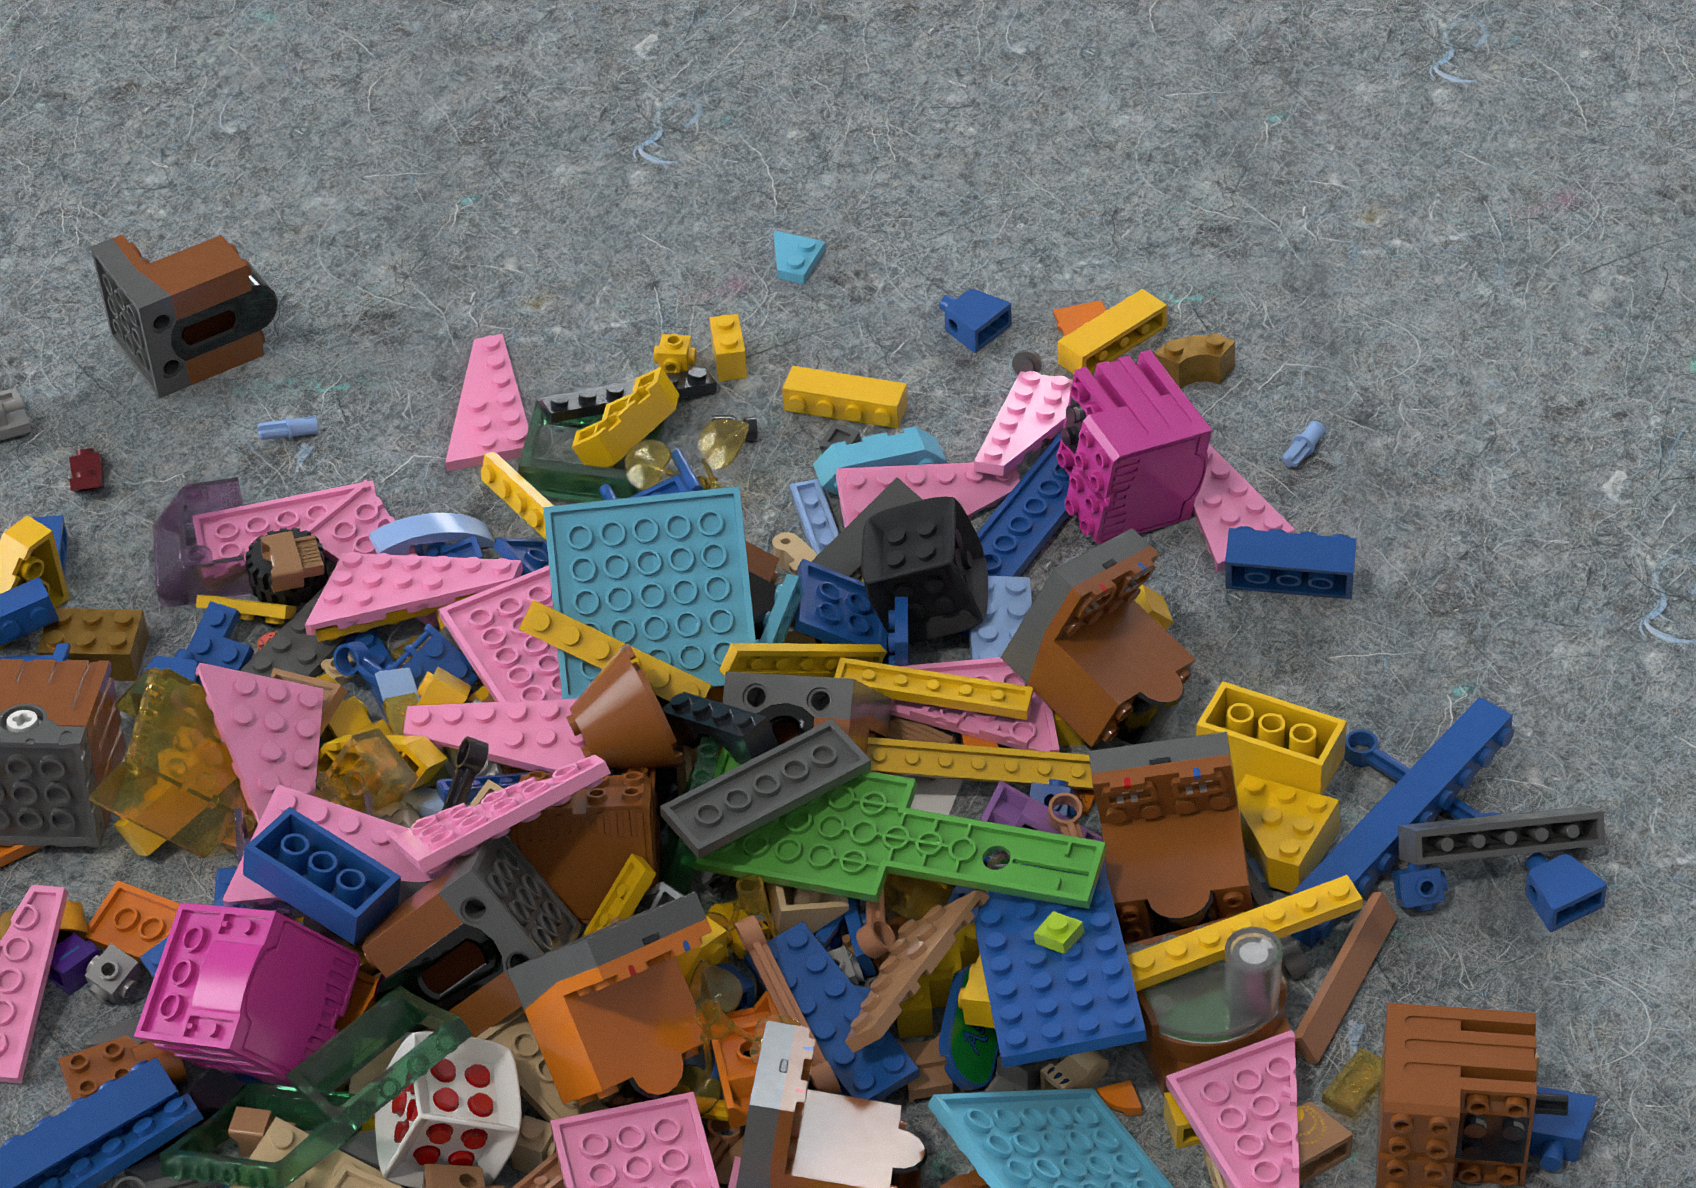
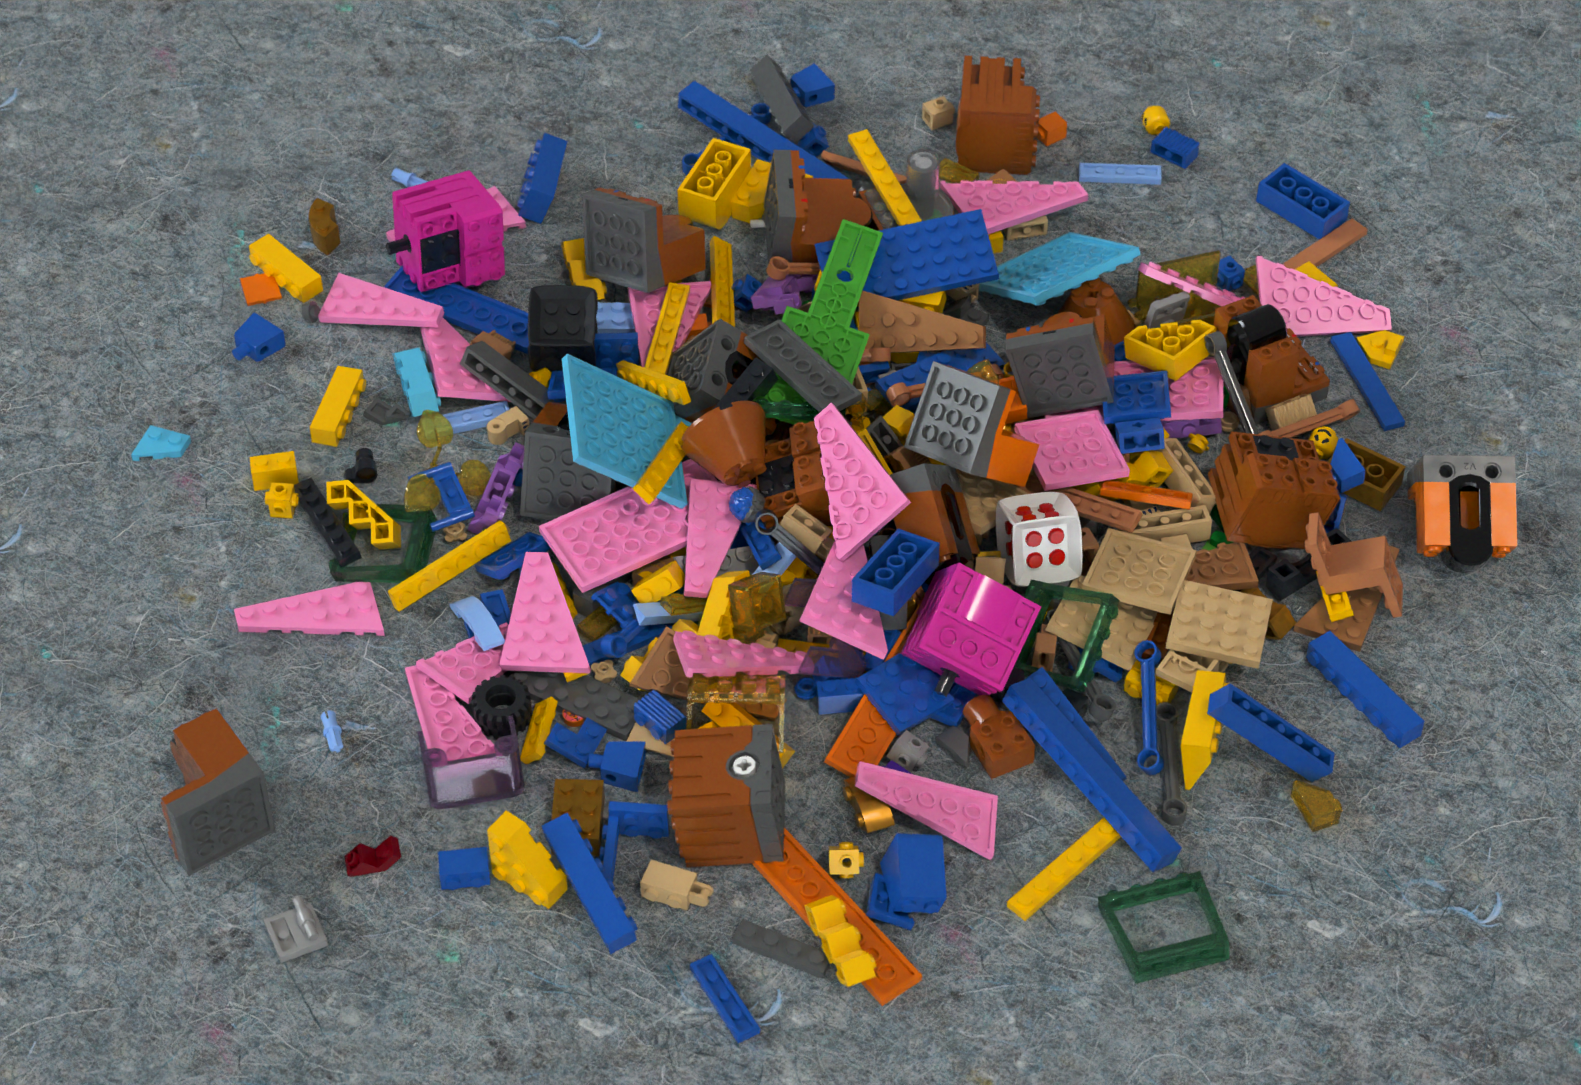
camera: 95 degrees left, 5 degrees up
medium nougat piece [261,531,324,592] -> none
clear green windscreen [285,985,473,1137] -> none
lime plate [1034,911,1084,954] -> none
none -> piece [729,486,765,523]

